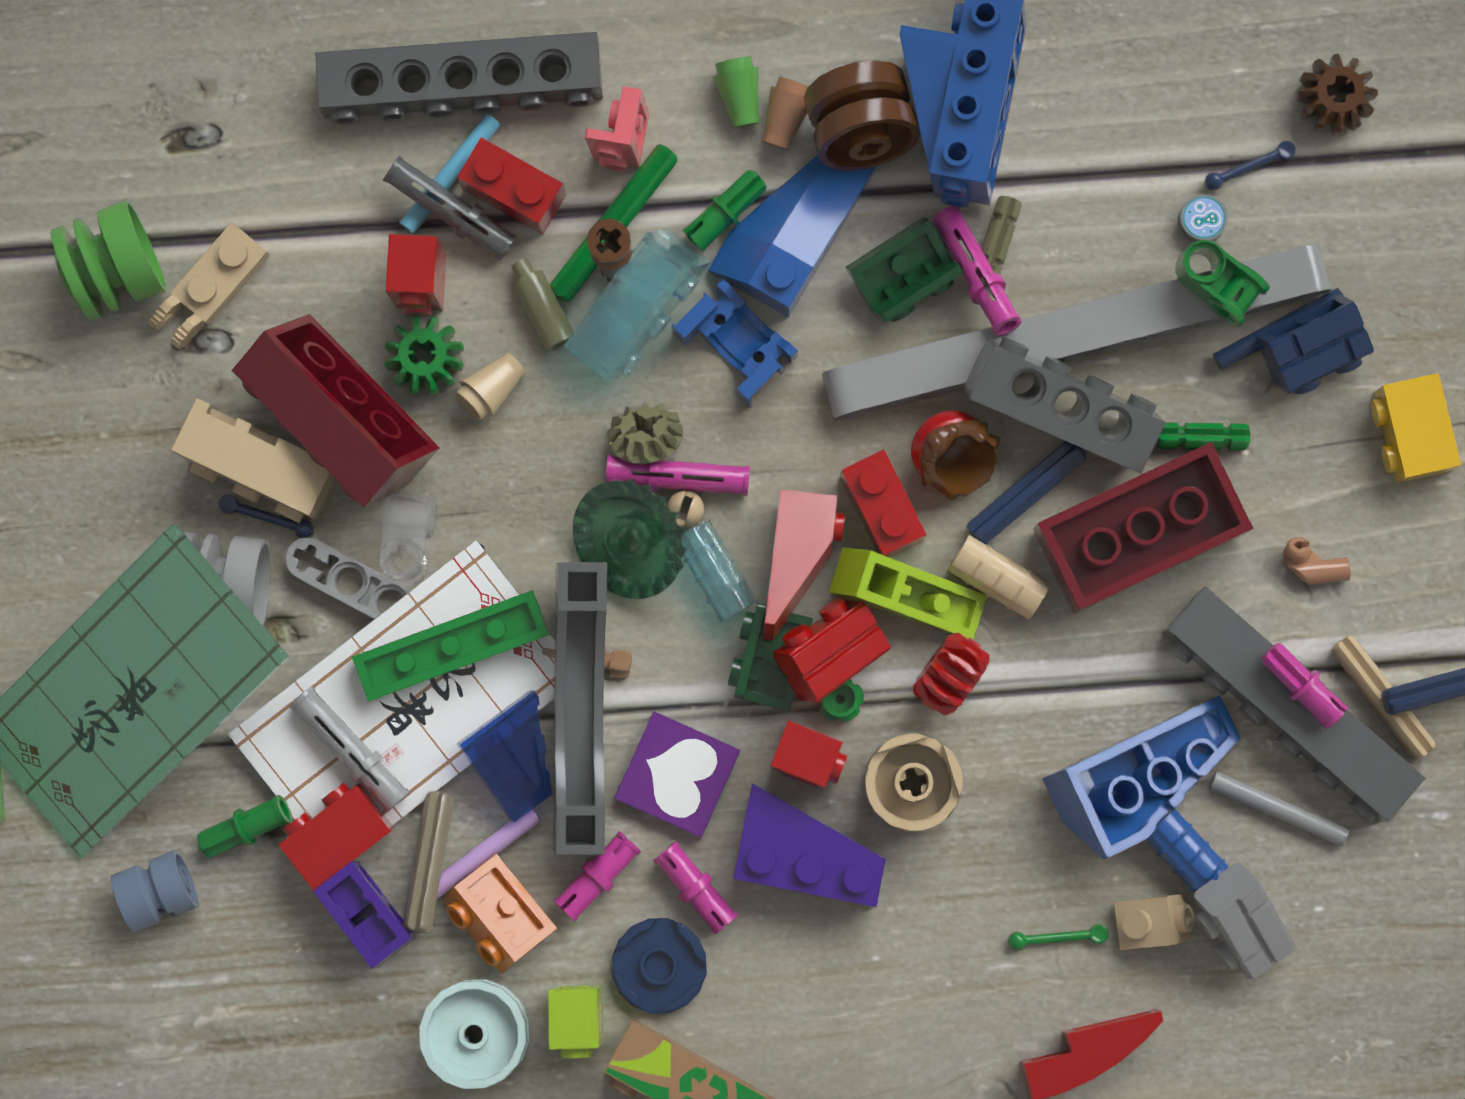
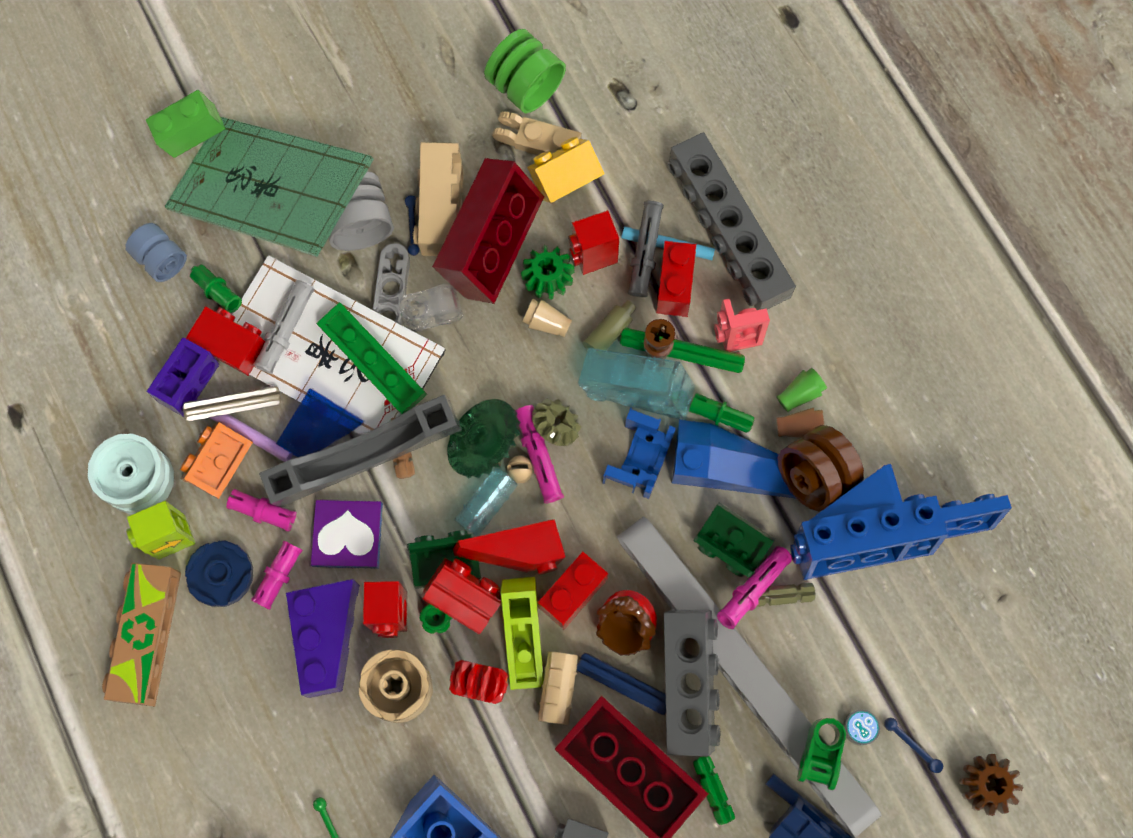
camera: 65 degrees right, 10 degrees down
none -> yellow brick [527,137,605,203]

